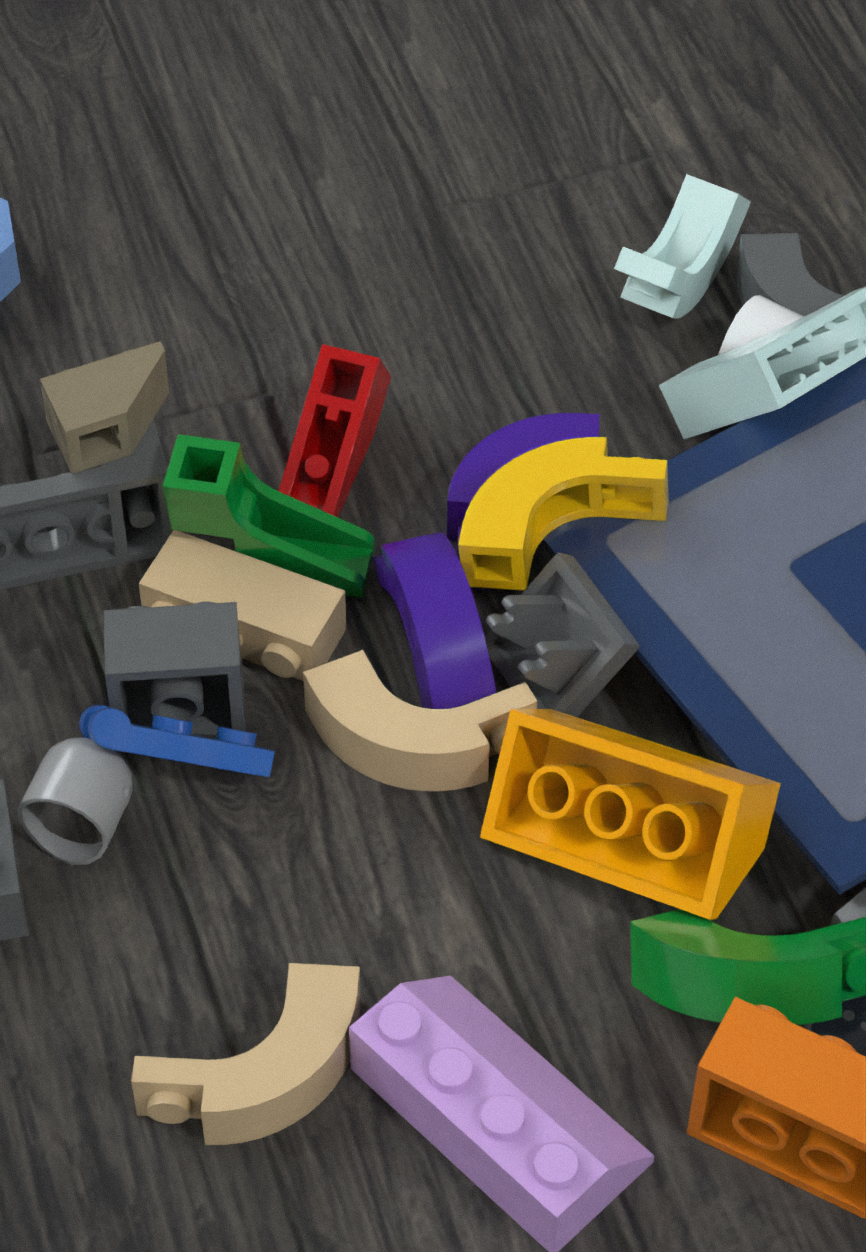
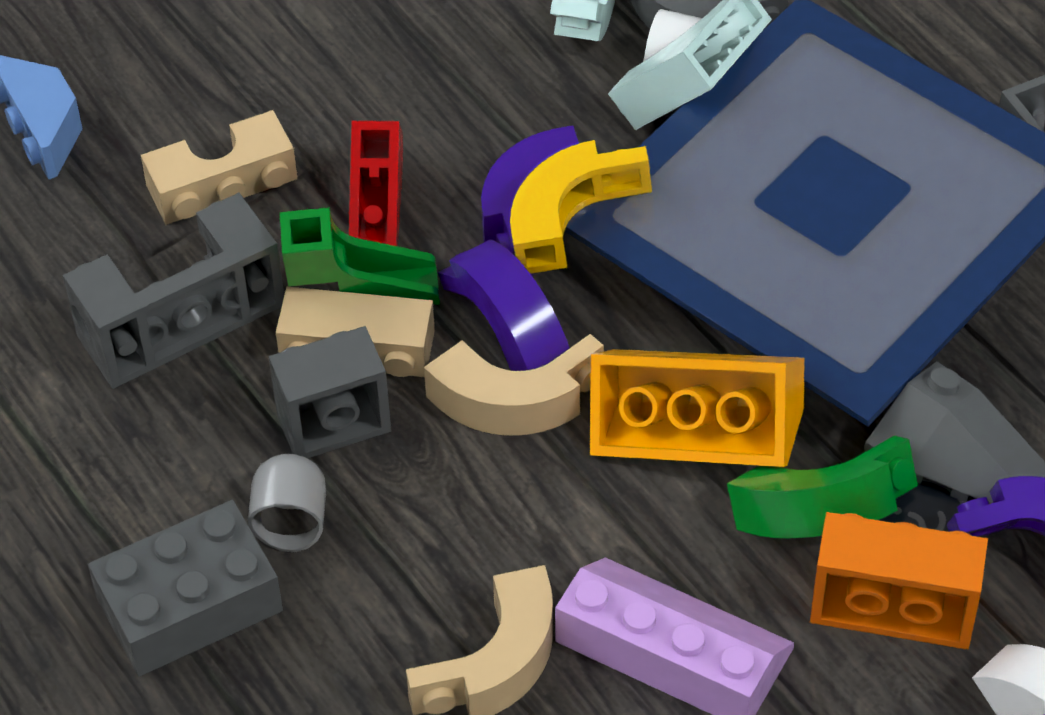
camera: 15 degrees left, 0 degrees up
dark tan slope [40,341,169,474] -> none
blue plate [79,705,275,777] -> none
dark grey plate [485,552,640,717] -> none
none -> tan arch [141,110,297,225]

